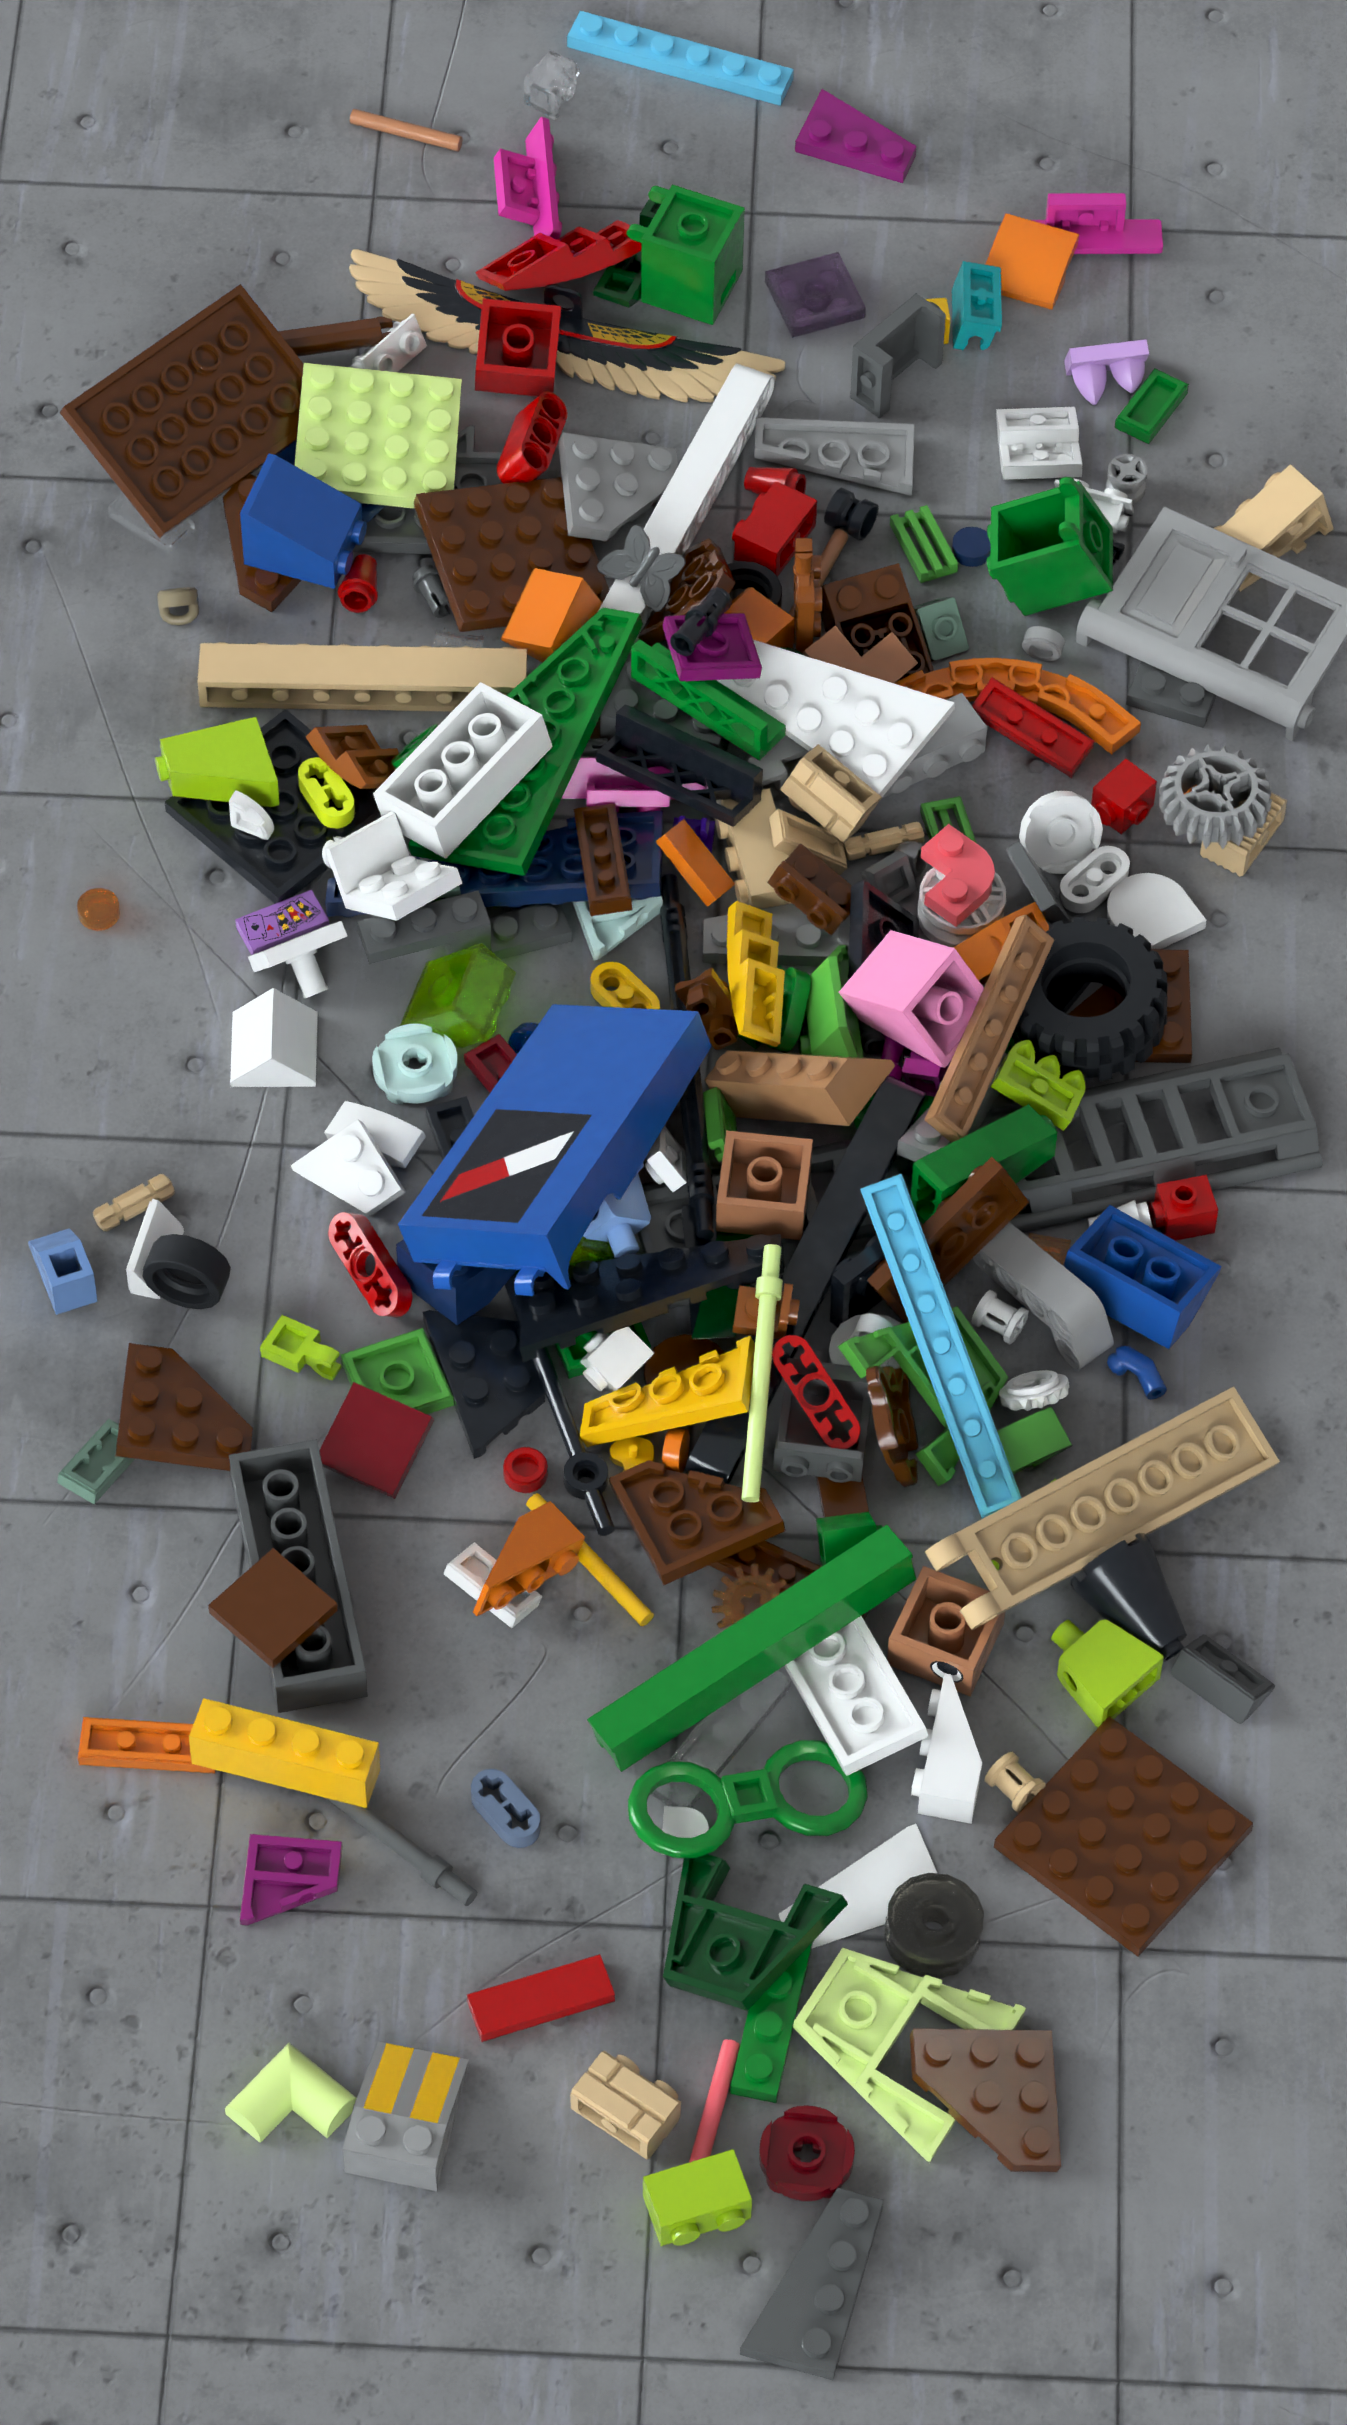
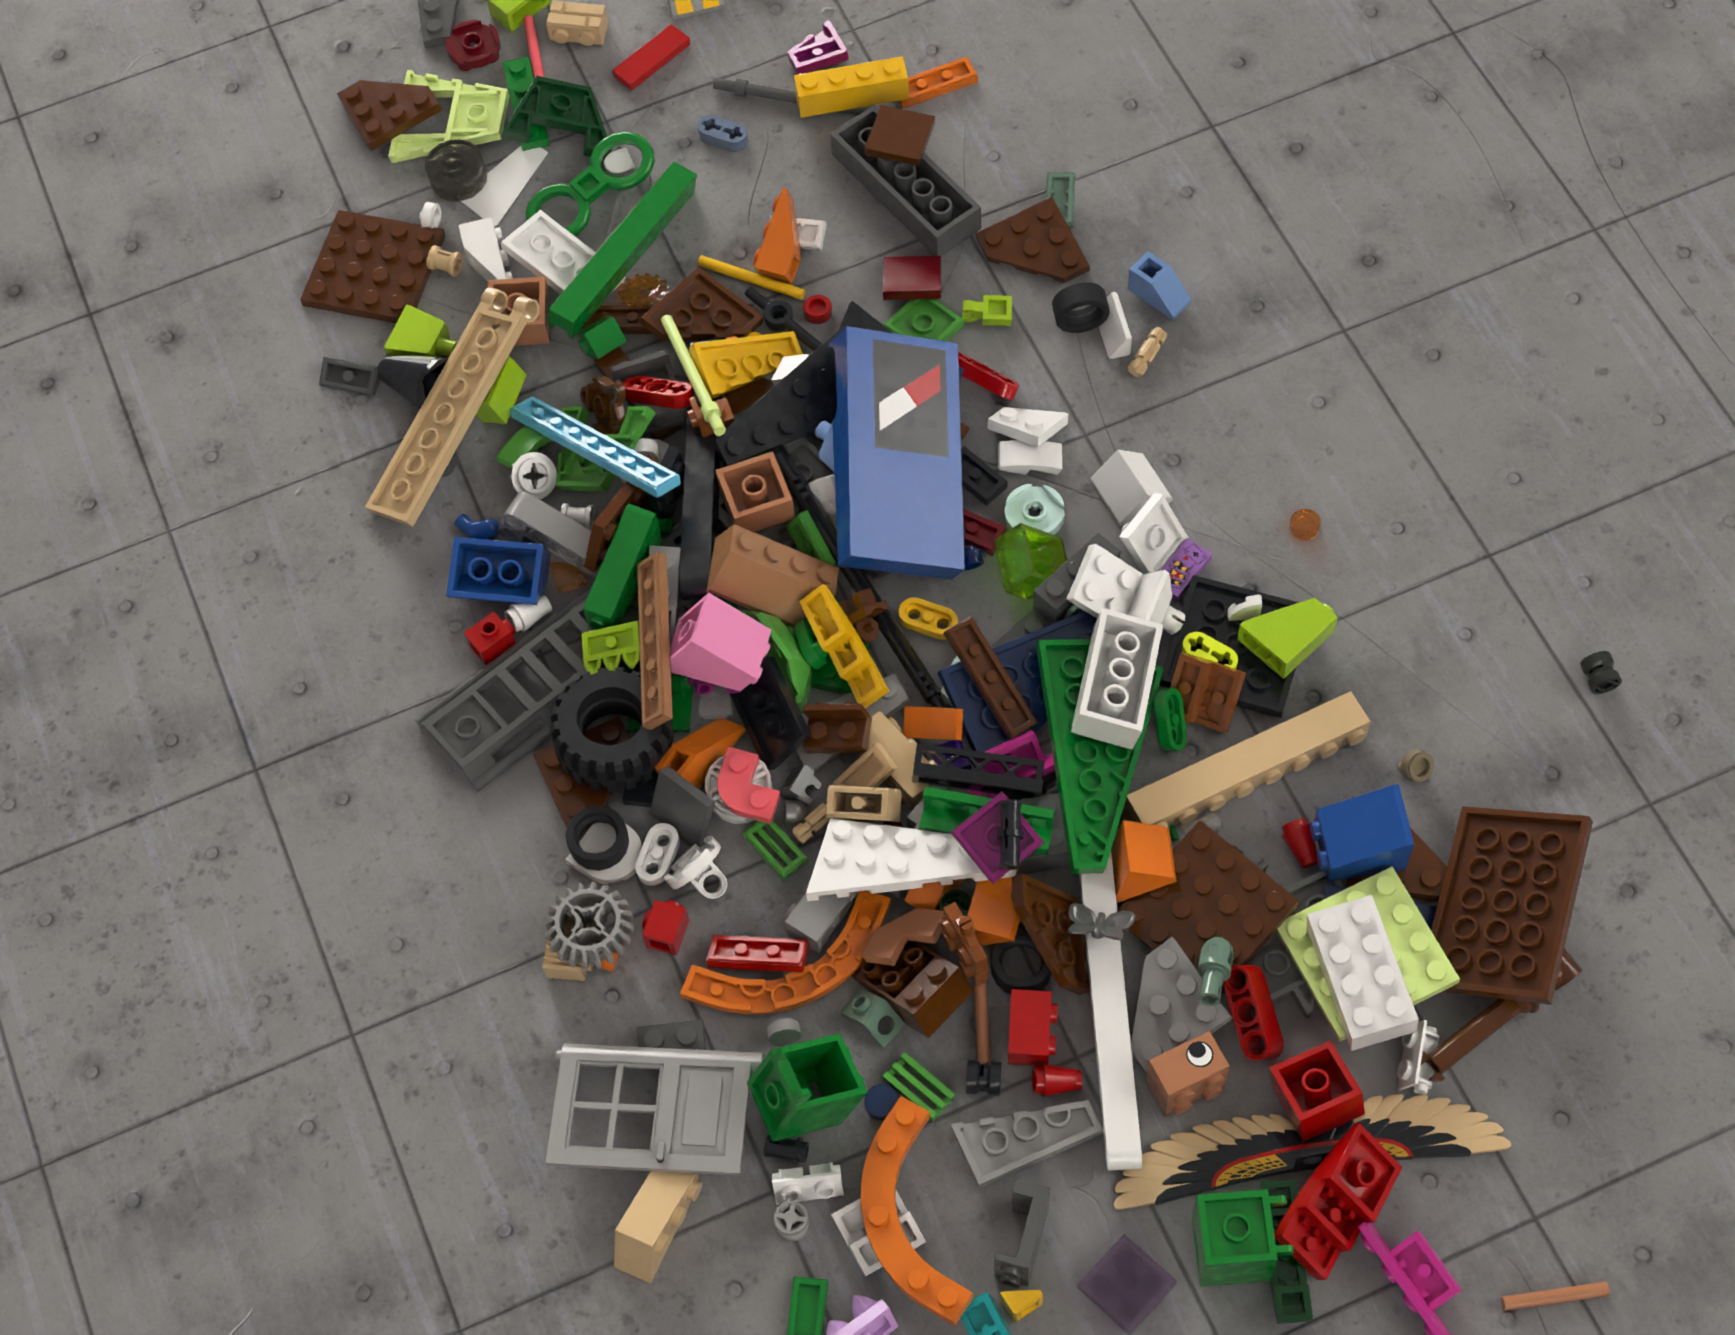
camera: 160 degrees right, 5 degrees up
none -> white tile [419,202,441,230]
none -> black tyre [565,805,629,871]
none -> orange plate [861,1096,974,1326]
none -> nougat brick [1146,1031,1230,1117]
none -> sand green arm [1197,937,1234,1006]
none -> white brick [1307,895,1419,1051]

